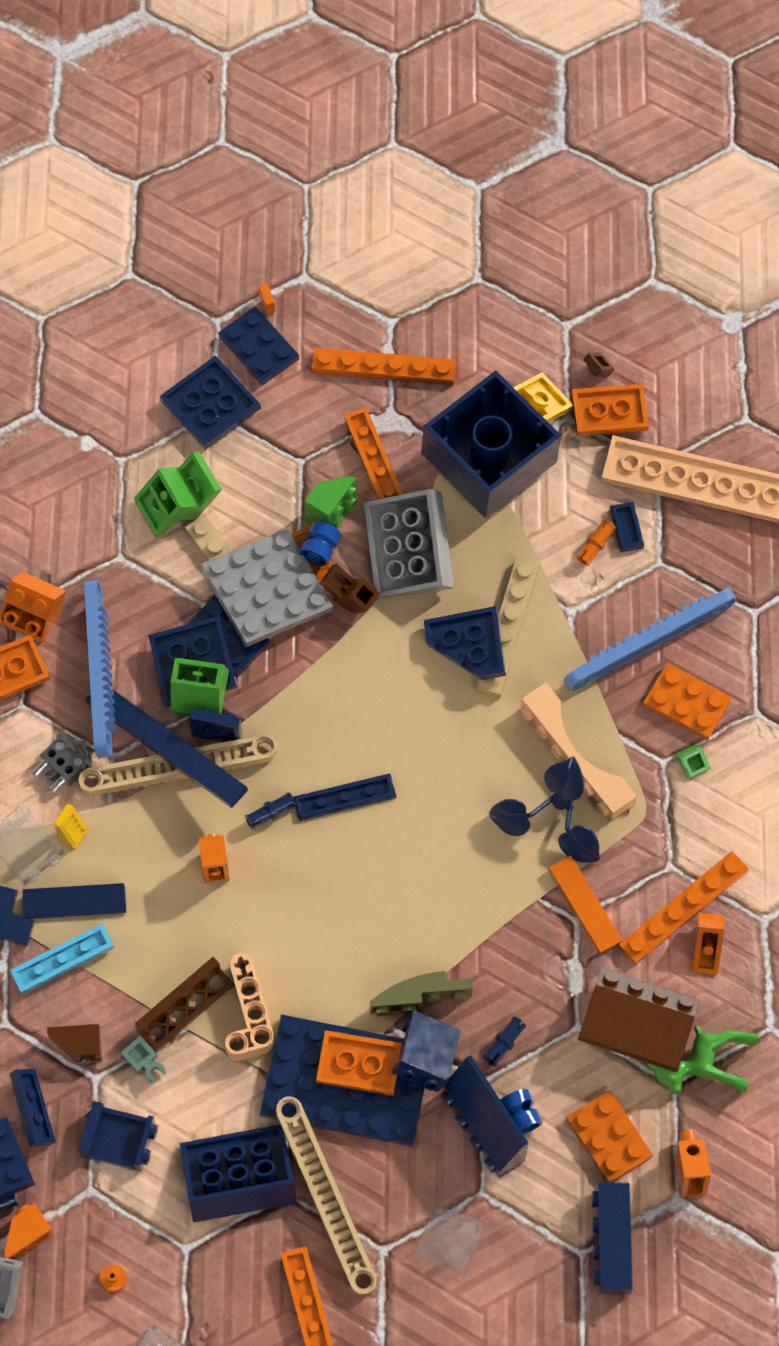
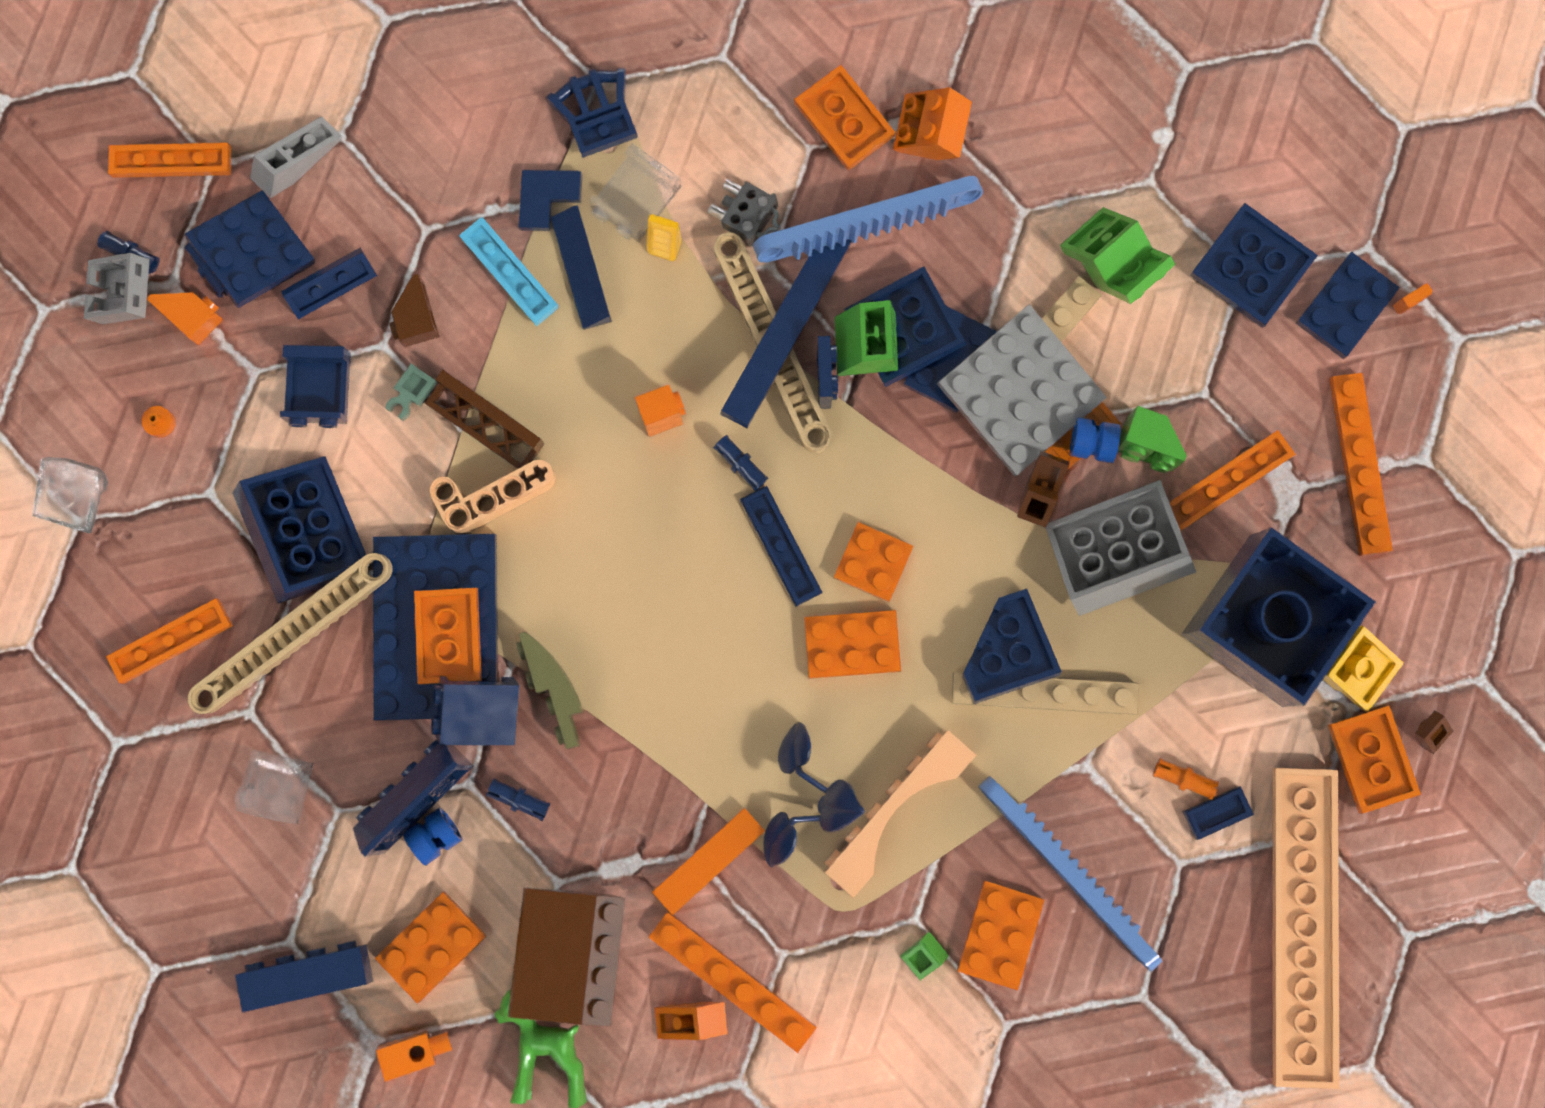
camera: 80 degrees right, 15 degrees up
none -> orange plate [804,610,901,679]
none -> orange plate [833,522,914,603]

